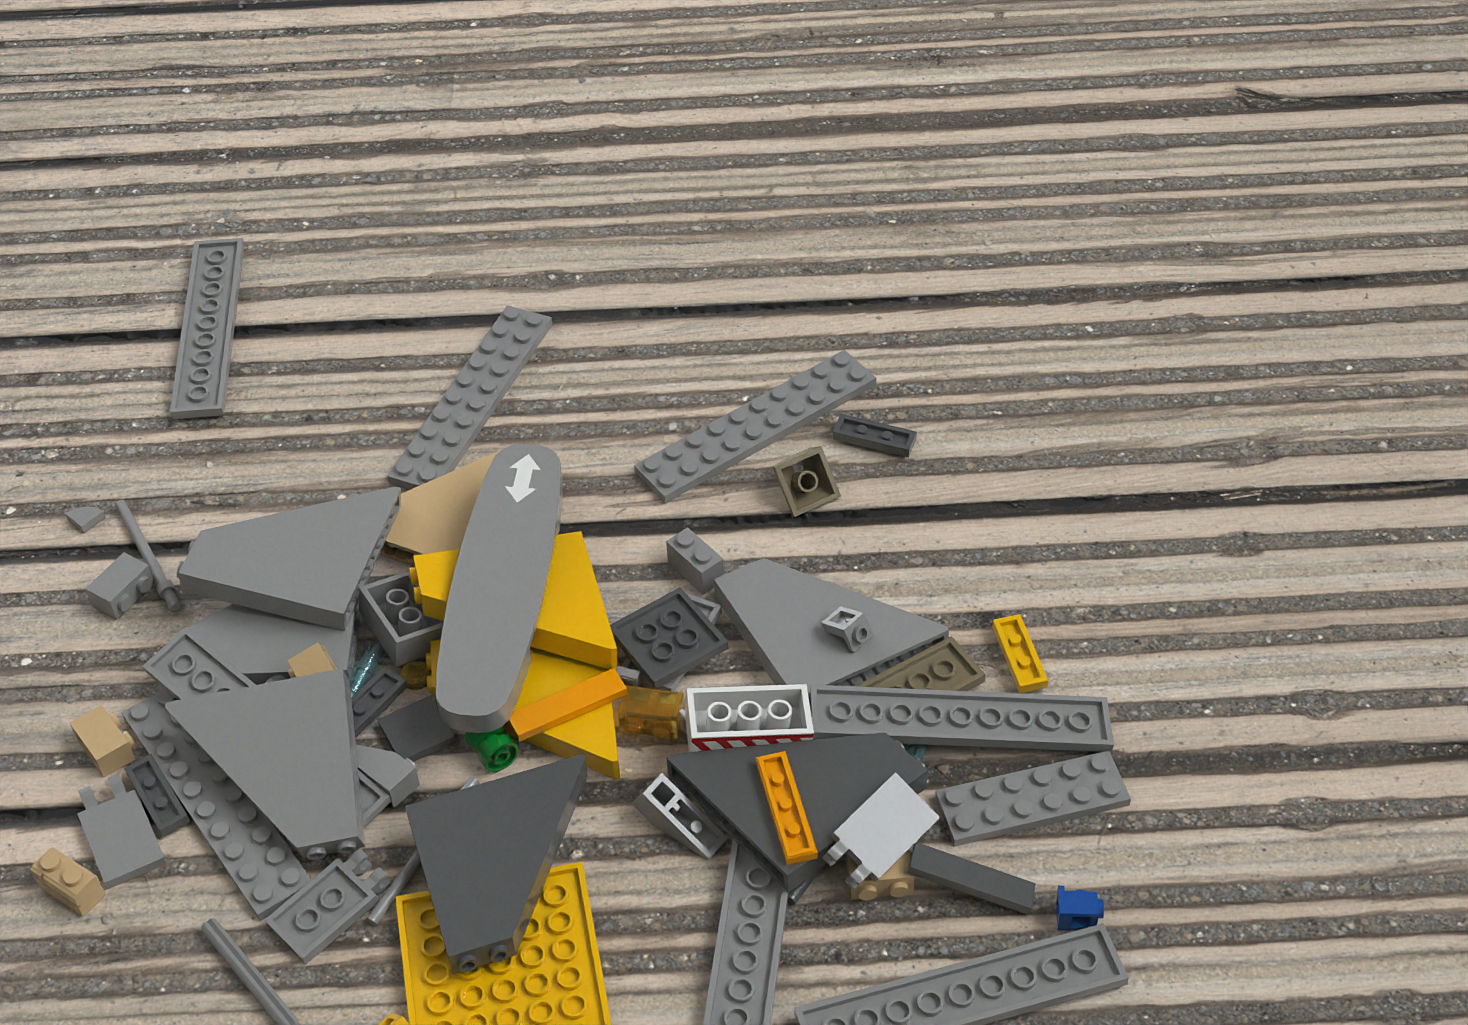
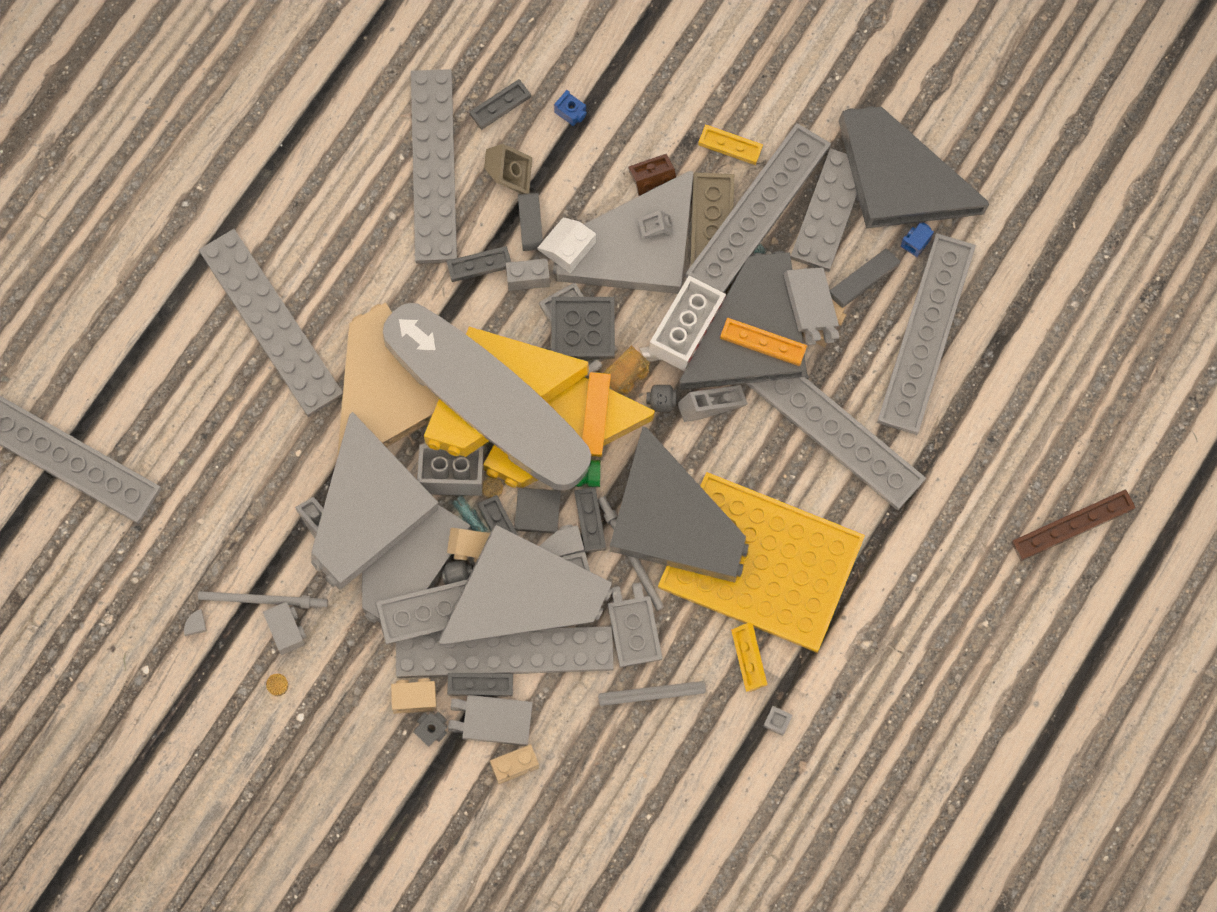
camera: 60 degrees left, 25 degrees up
none -> clear yellow tile [266,674,289,696]
none -> dark grey brick [413,711,448,747]
none -> dark grey plate [447,246,511,282]
none -> dark grey beam [518,193,543,251]
none -> white slope [537,217,596,273]
none -> blue brick [554,90,587,126]
none -> dark grey plate [574,487,606,553]
none -> reddish brown bracket [628,153,676,196]
none -> dark grey head [646,385,677,412]
none -> dark grey slope [838,106,989,229]

